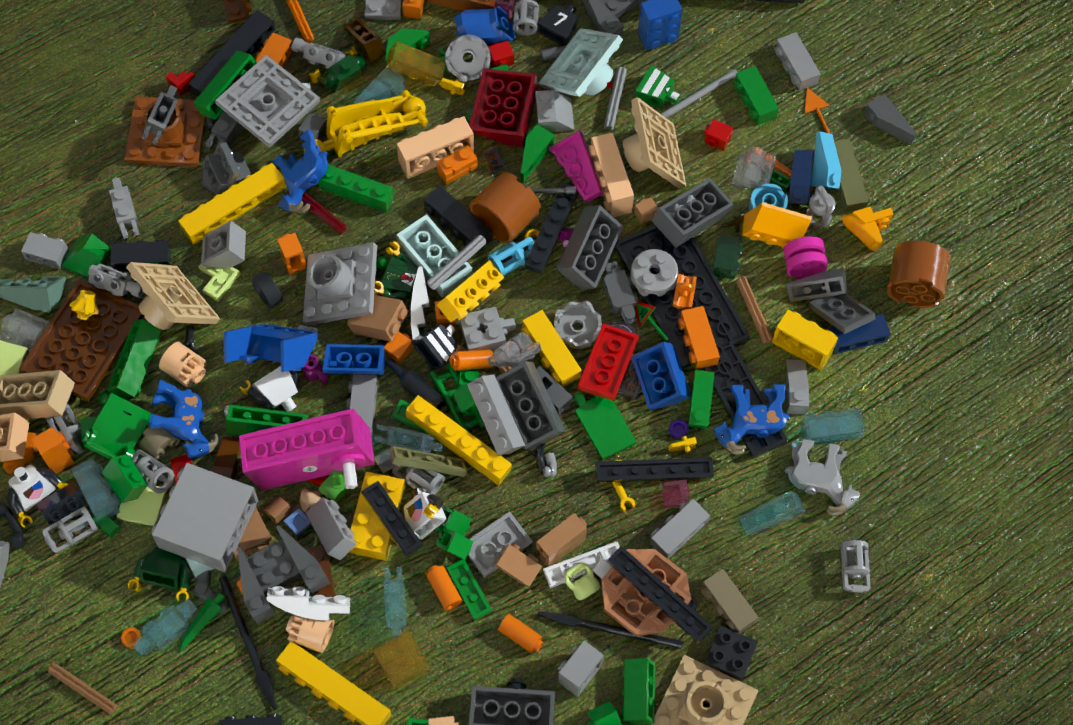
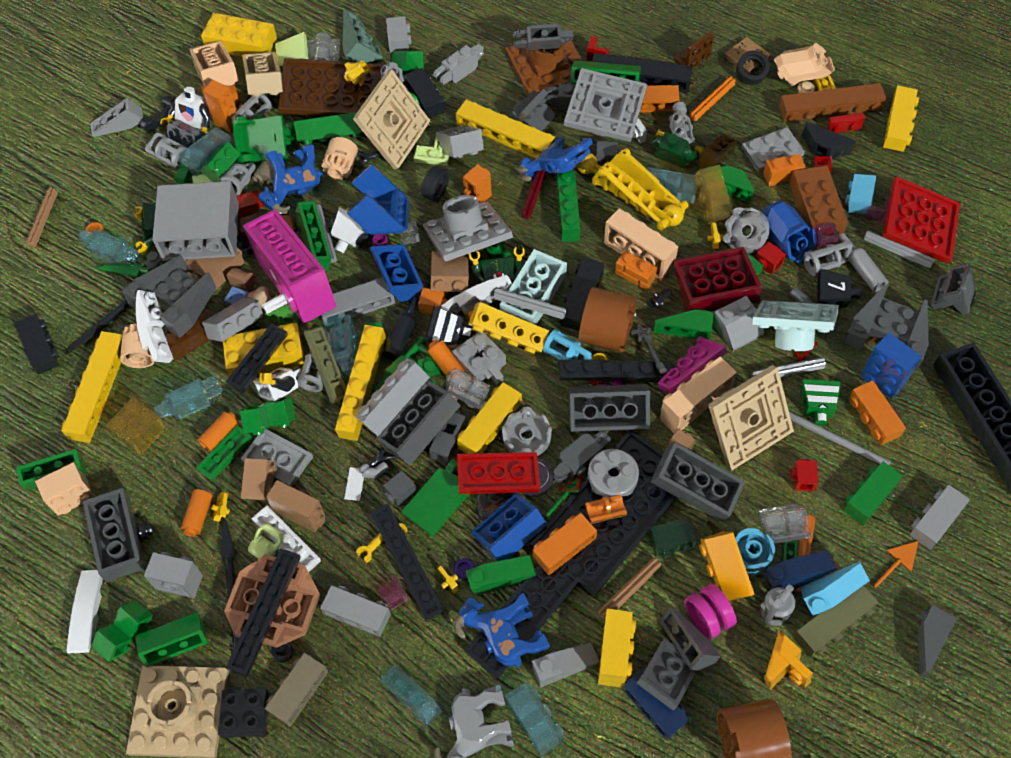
camera: 70 degrees right, 5 degrees down
none -> yellow piece [211,492,230,522]
none -> white sticker [344,467,364,501]
none -> dark grey brick [383,471,416,507]
none -> orange brick [849,381,906,445]

